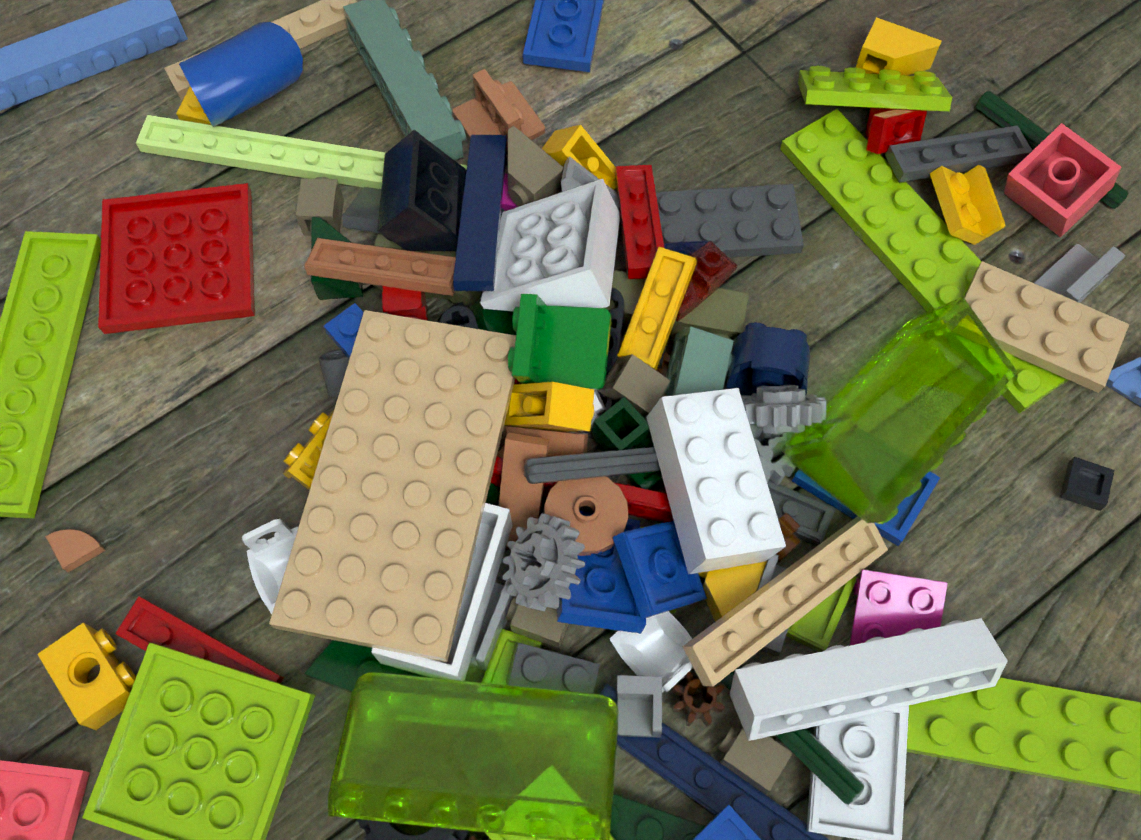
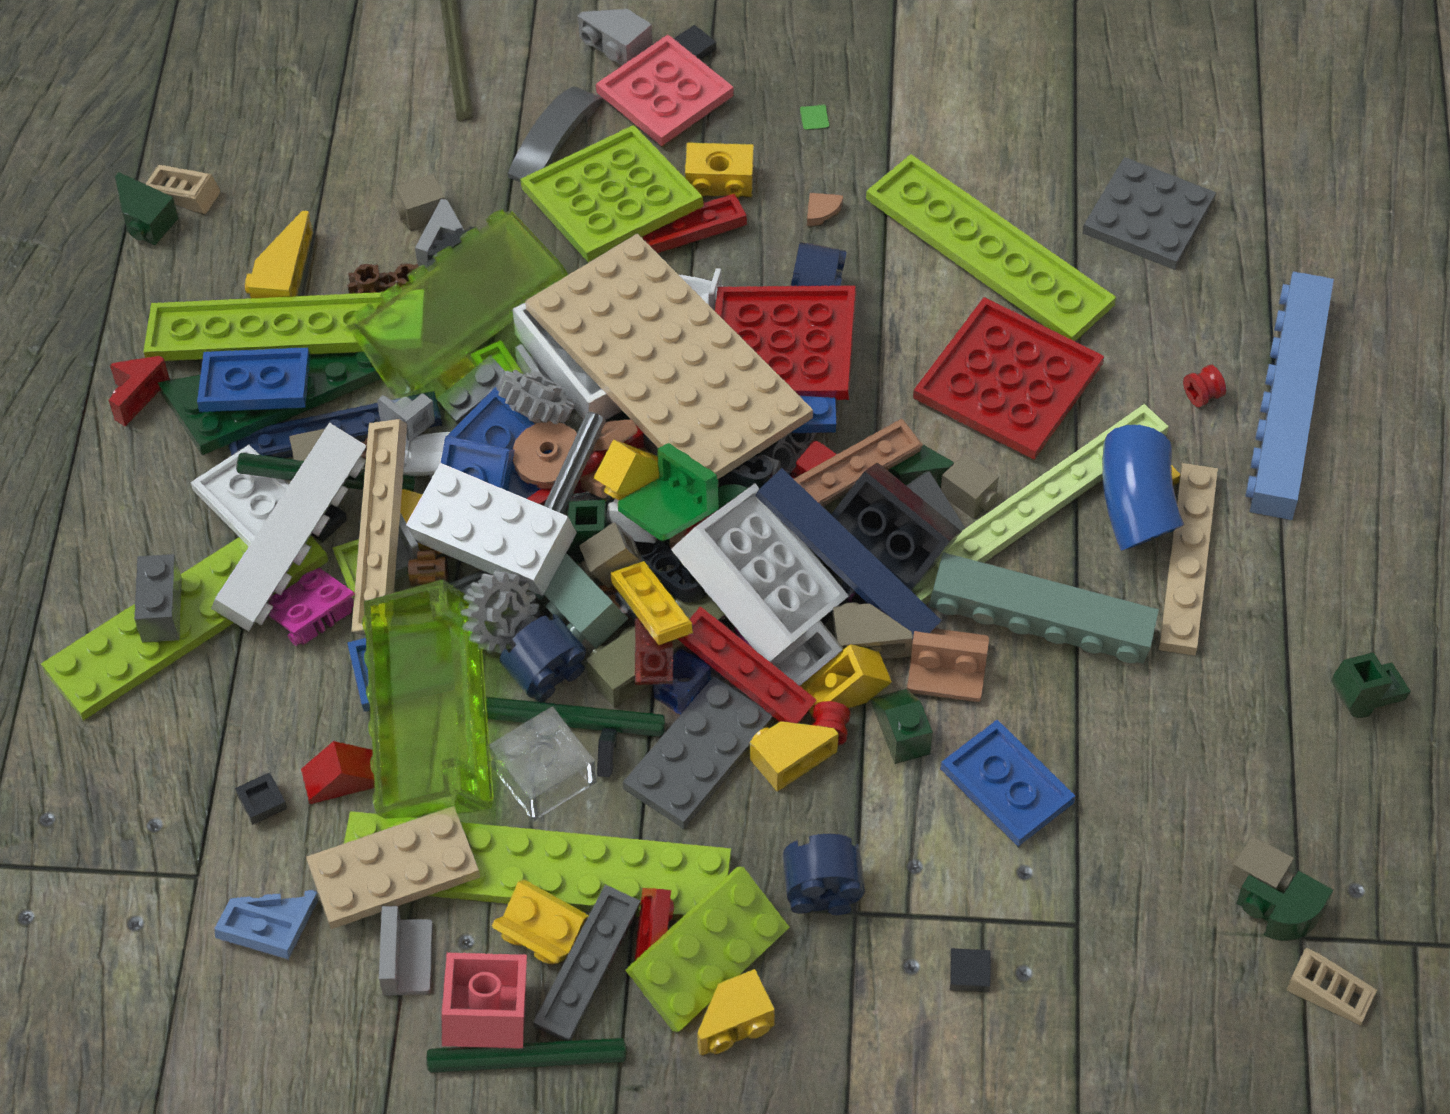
camera: 130 degrees right, 10 degrees down
none -> dark grey brick [134,554,182,642]
none -> red slope [301,741,384,804]
none -> dark green axle [480,697,665,736]
none -> clear brick [489,706,597,822]
none -> black tile [597,728,618,777]
none -> red plate [715,286,856,400]
none -> yellow slope [750,721,838,792]
none -> dark blue brick [783,834,865,915]
none -> dark blue brick [791,242,847,286]
none -> red wheel [812,701,851,746]
none -> dark green slope [871,689,933,764]
none -> red wheel [1183,365,1226,407]

